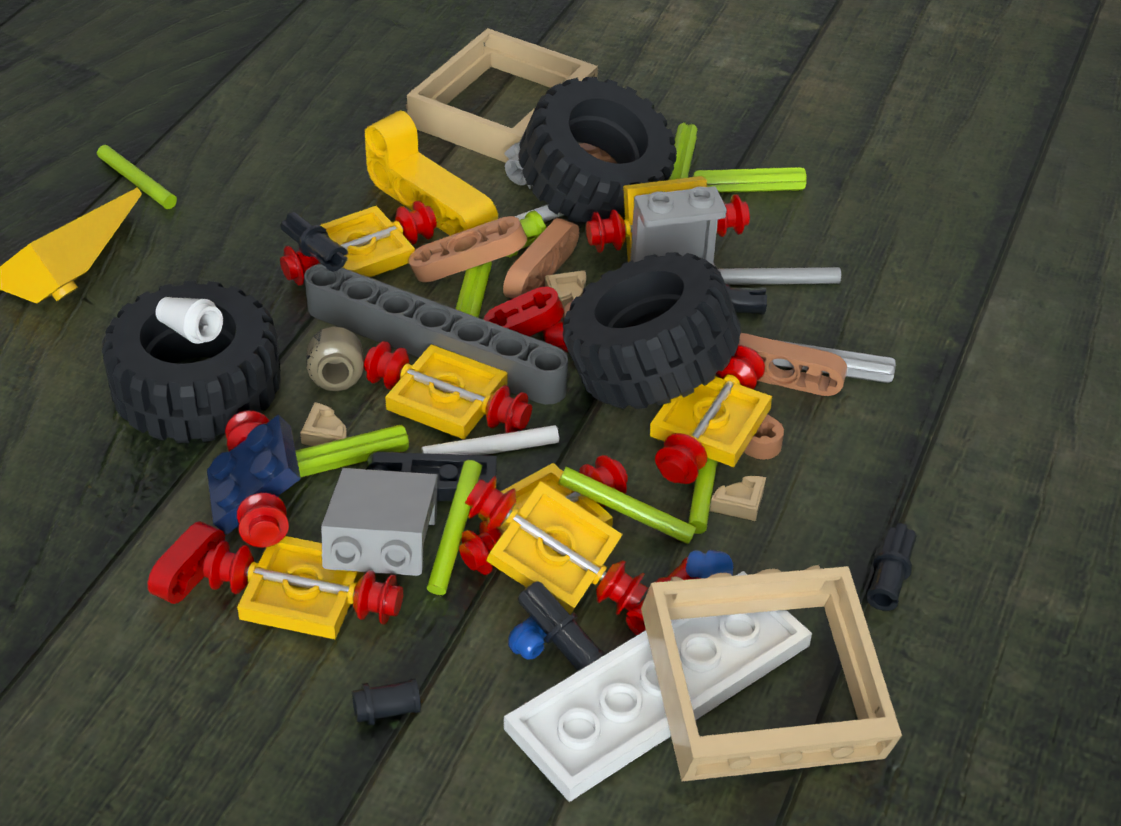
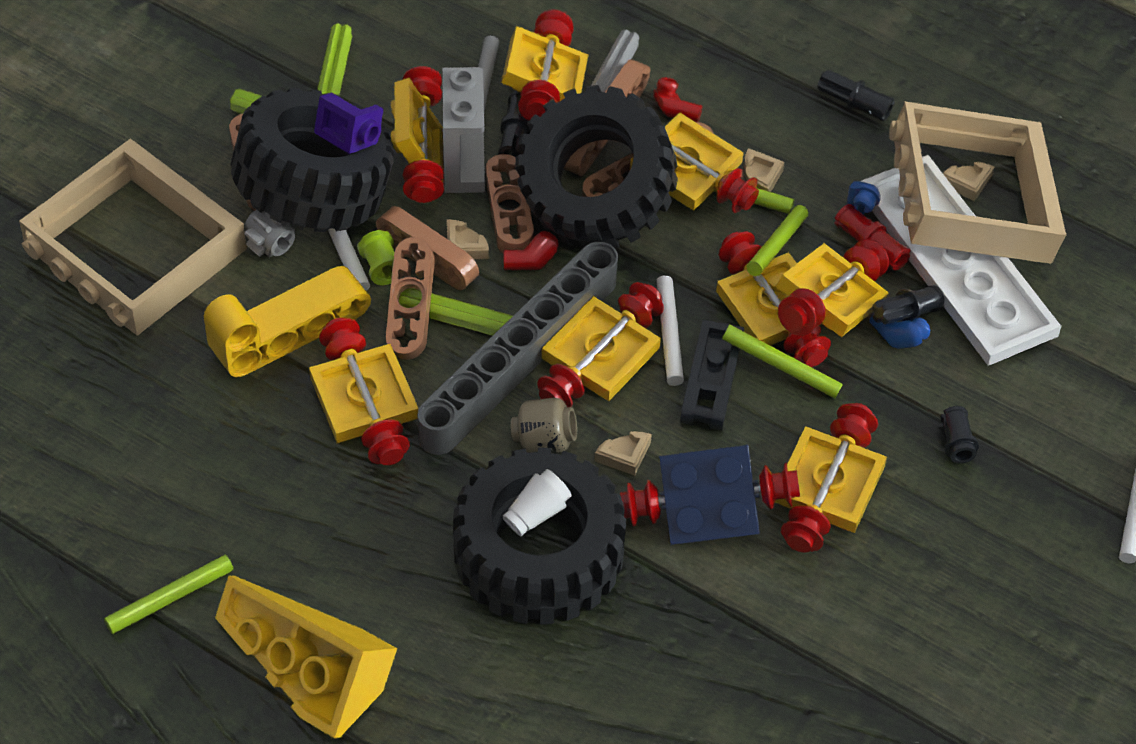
camera: 80 degrees left, 10 degrees up
red beam [148,521,225,604] -> none
black axle [280,212,348,272] -> none
lime axle [295,425,409,477] -> none
light grey panel [321,468,437,576] -> none
red beam [483,287,564,336] -> none
none -> dark purple bracket [314,92,383,154]
none -> plate [501,10,588,121]
none -> red arm [654,77,703,122]
none -> tan tile [943,162,994,201]

